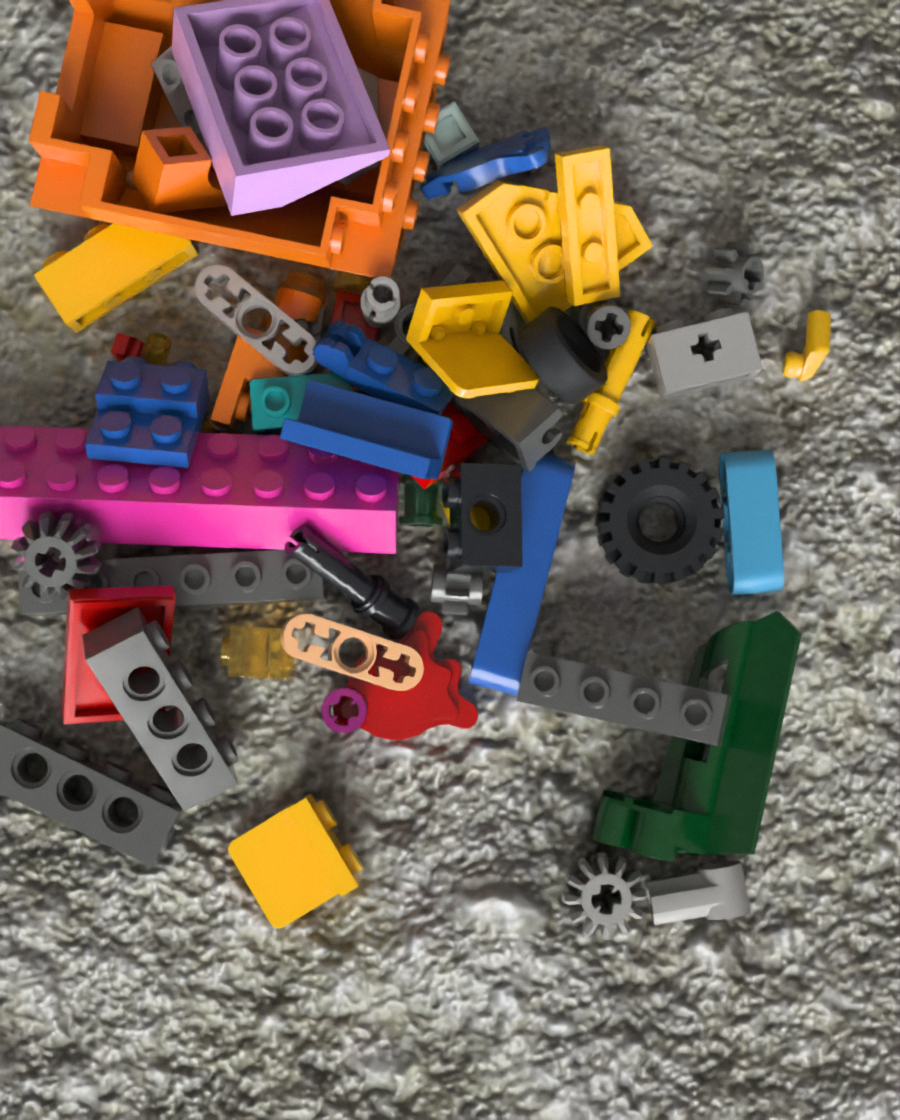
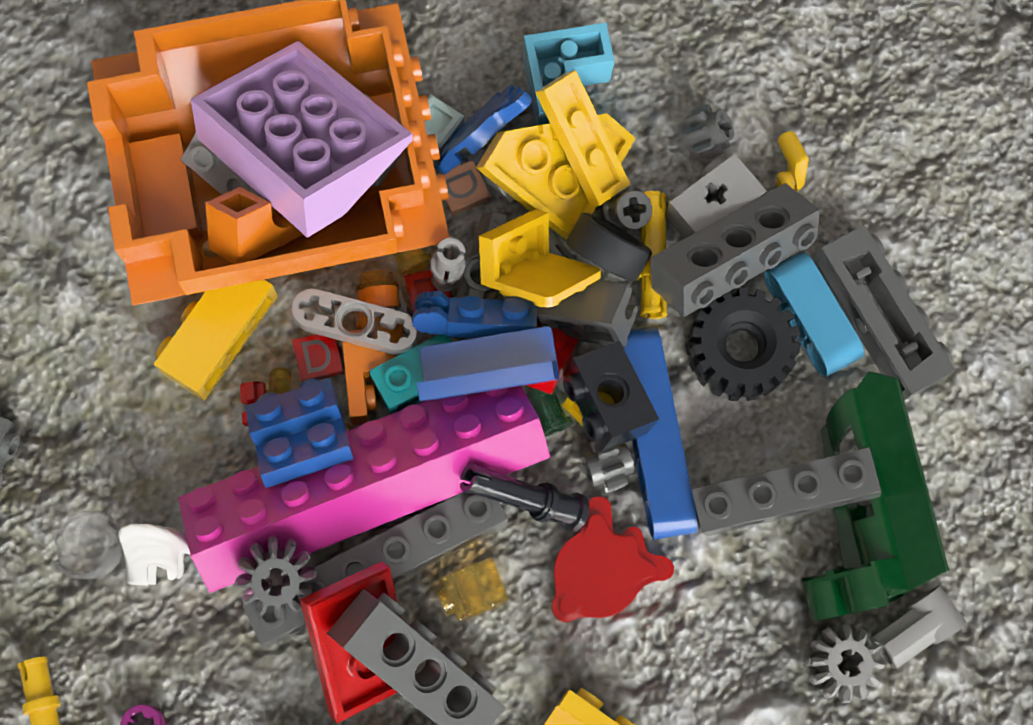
camera: 30 degrees left, 10 degrees down
light nougat beam [280,614,424,691] -> none
magenta bush [321,688,368,733] -> none
none -> red tile [292,334,345,382]
none -> nougat tile [440,160,490,217]
none -> medium azure brick [522,23,615,126]
none -> dark grey brick [651,183,820,317]
none -> dark grey brick [812,225,956,401]

